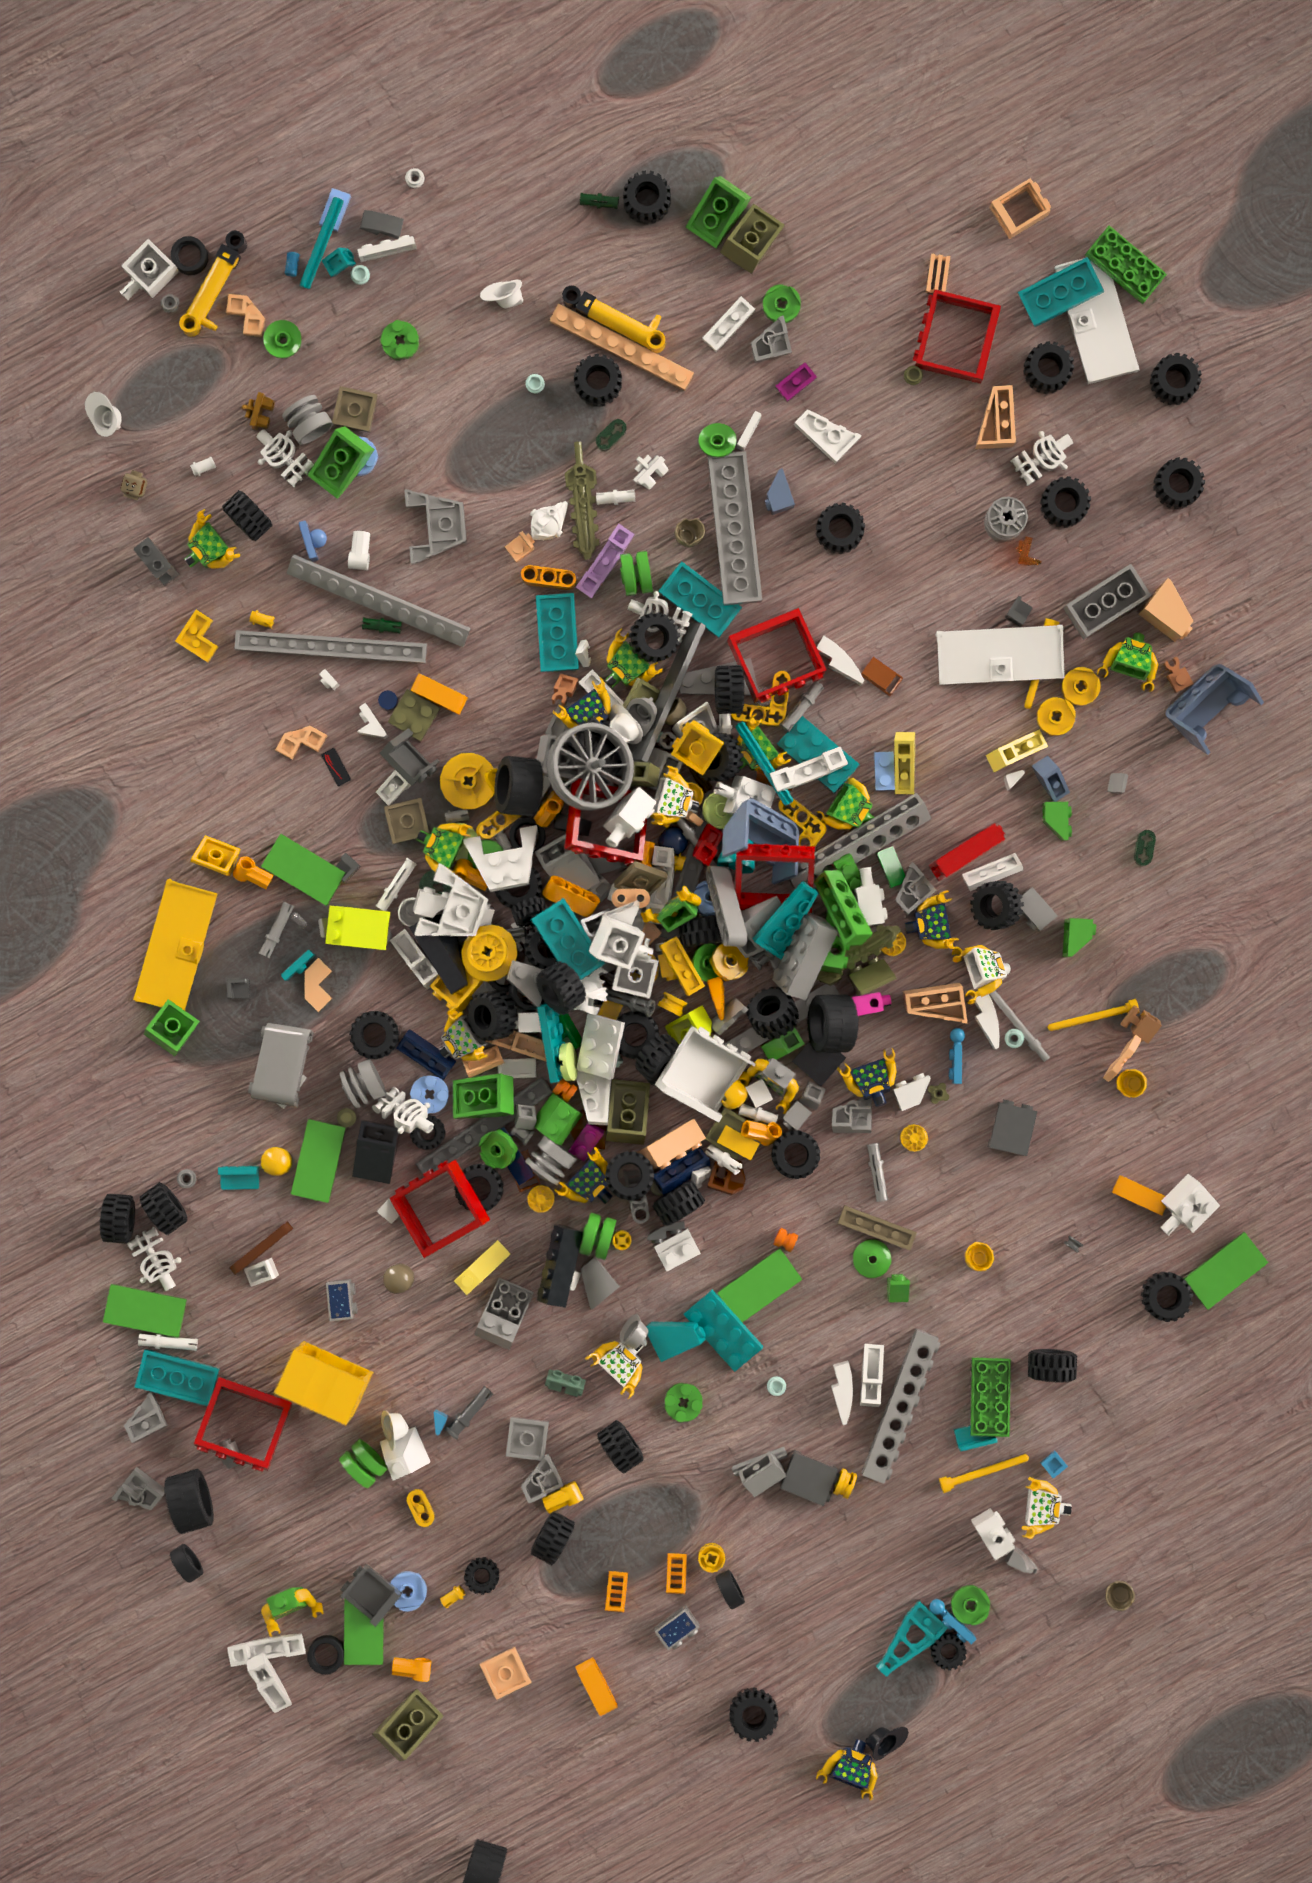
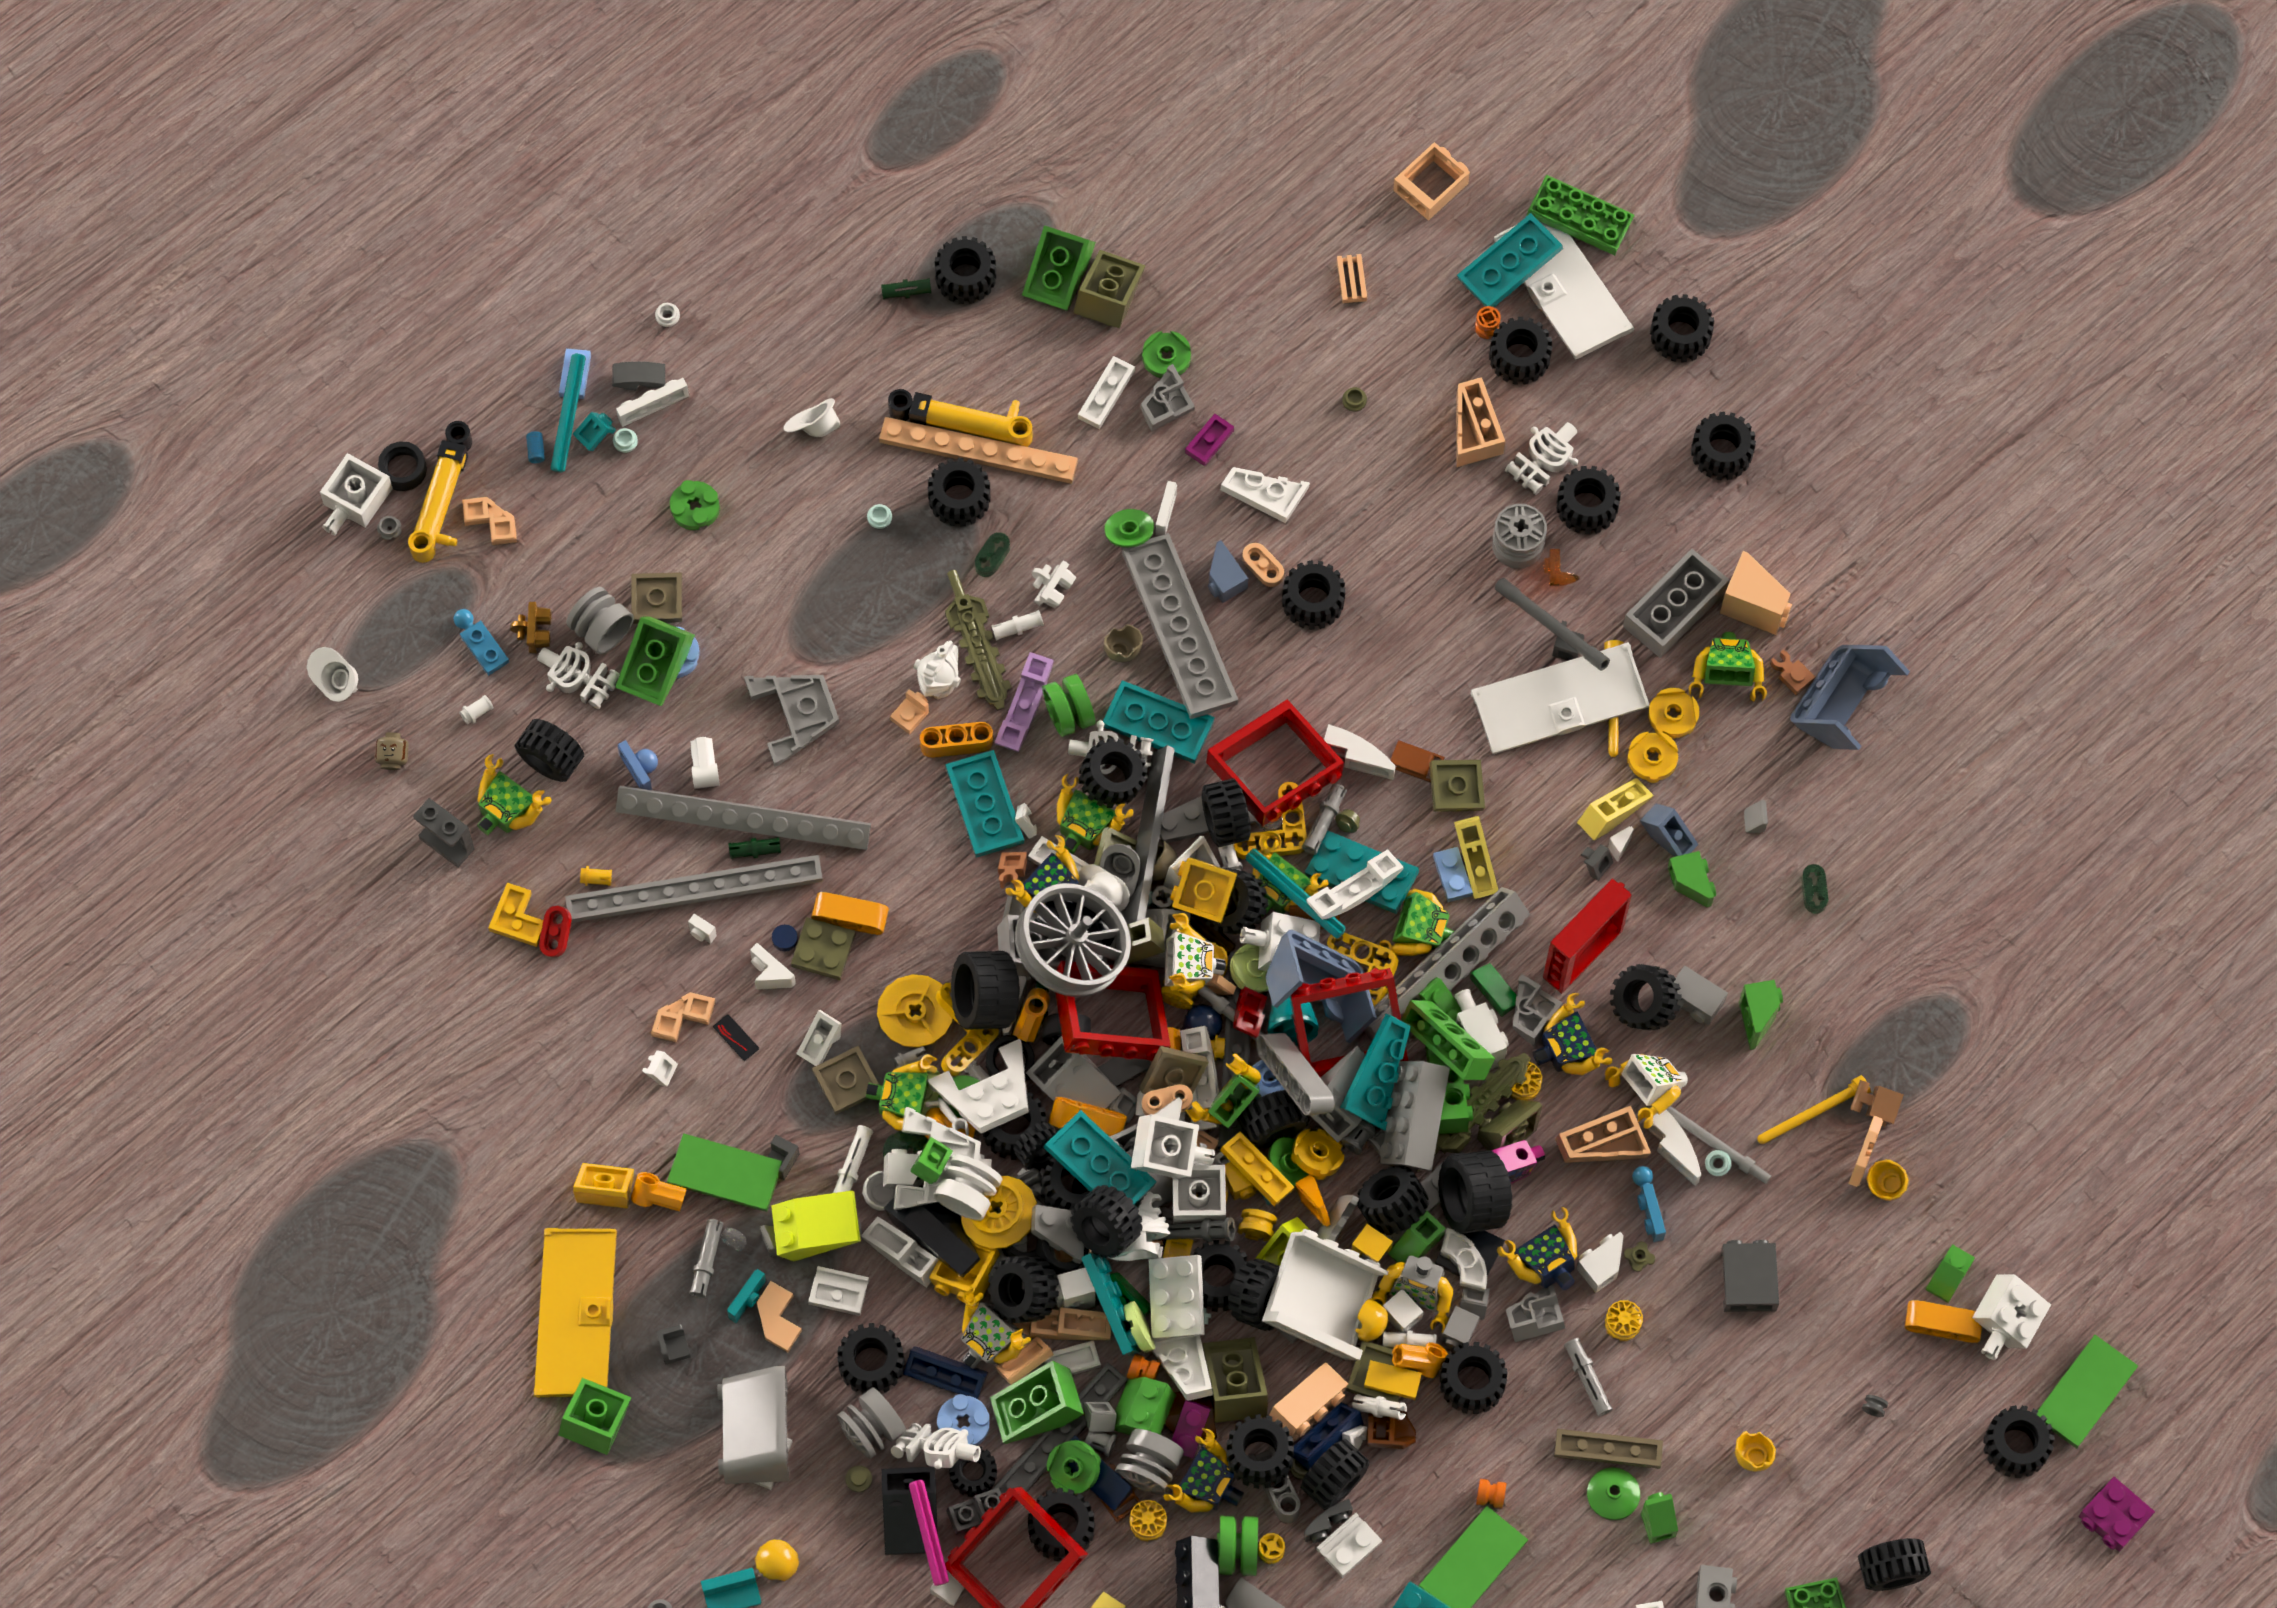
camera: 15 degrees left, 20 degrees down
bright green dish [263,320,302,358] -> none
bright green tile [291,1119,346,1203] -> none
dark grey panel [380,728,440,786] -> none
white brick [603,787,656,848] -> none
red window [912,289,1001,384] -> none
white plate [962,853,1023,891] -> none
none -> dark azure plate [453,609,509,676]
none -> red plate [539,906,572,958]
none -> white tile [642,1051,678,1086]
none -> white plate [808,1266,869,1316]
none -> dark pink axle [909,1480,949,1586]
none -> bright green slope [910,1137,953,1184]
none -> white piece [926,1098,969,1135]
none -> white wheel [933,1154,1003,1221]
none -> dark grey slope [946,1488,1001,1535]
none -> light nougat plate [1242,543,1284,587]
none -> olive plate [1335,809,1360,833]
none -> yellow panel [1351,1224,1393,1262]
none -> olive plate [1429,760,1485,812]
none -> white tile [1440,1228,1487,1292]
none -> orange wheel [1475,306,1501,339]
none -> dark grey piece [1495,578,1610,671]
none -> dark grey tile [1581,844,1613,881]
none -> bright green slope [1925,1244,1975,1303]
none -> magenta plate [2078,1477,2155,1552]

